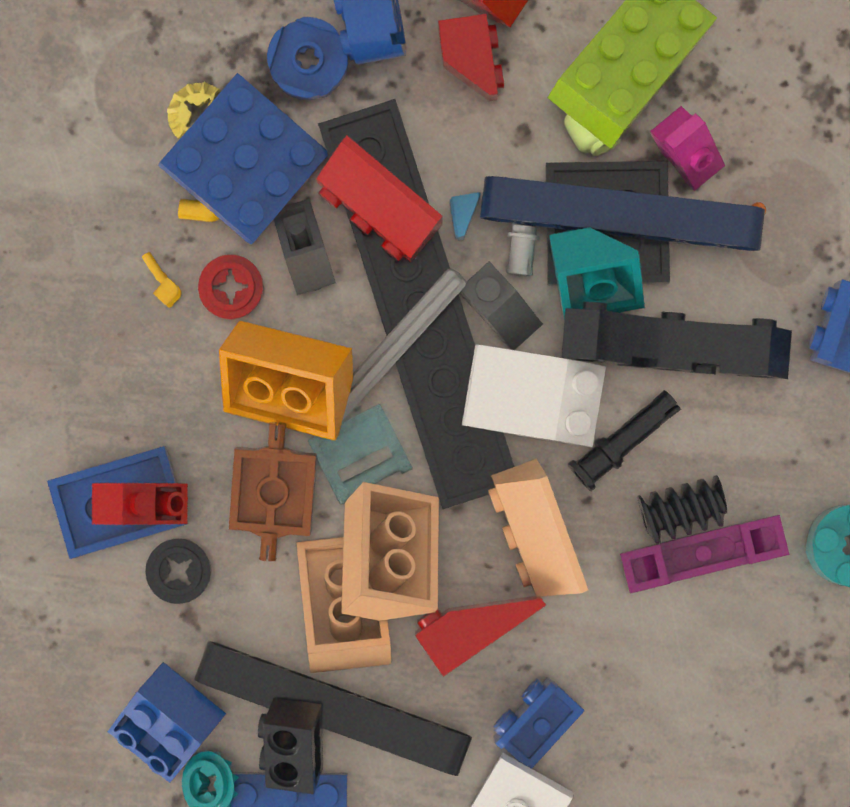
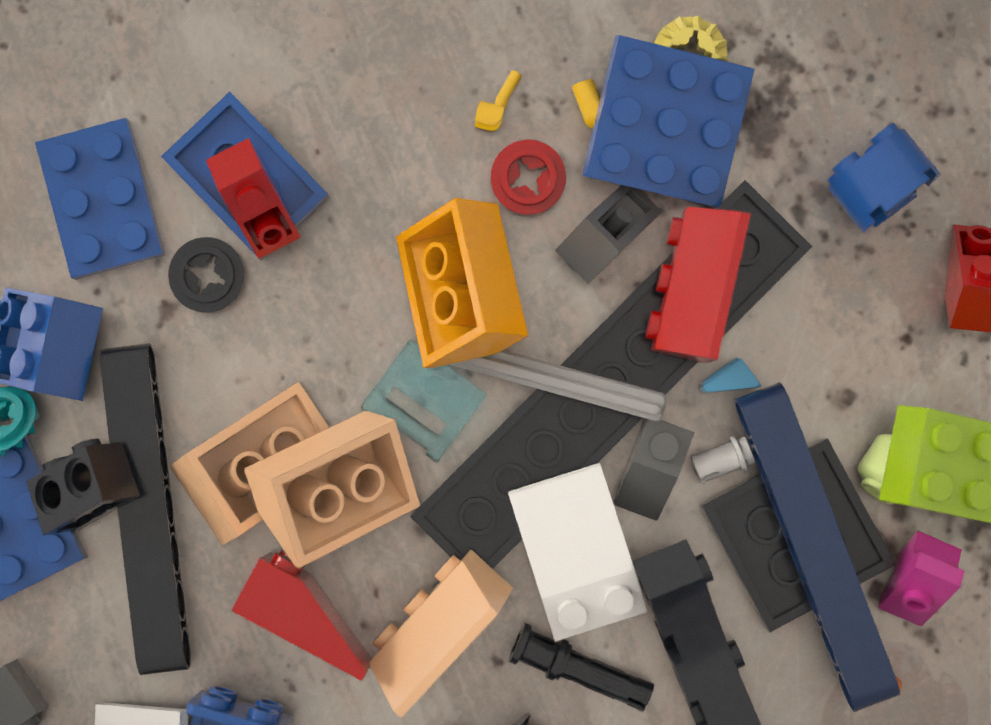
camera: 55 degrees right, 0 degrees up
dark orange plate [229,422,317,561] -> none
blue plate [267,17,348,100] -> none
red slope [438,14,504,101] -> none
teal slope [549,227,645,321] -> none
none -> blue plate [35,118,165,280]

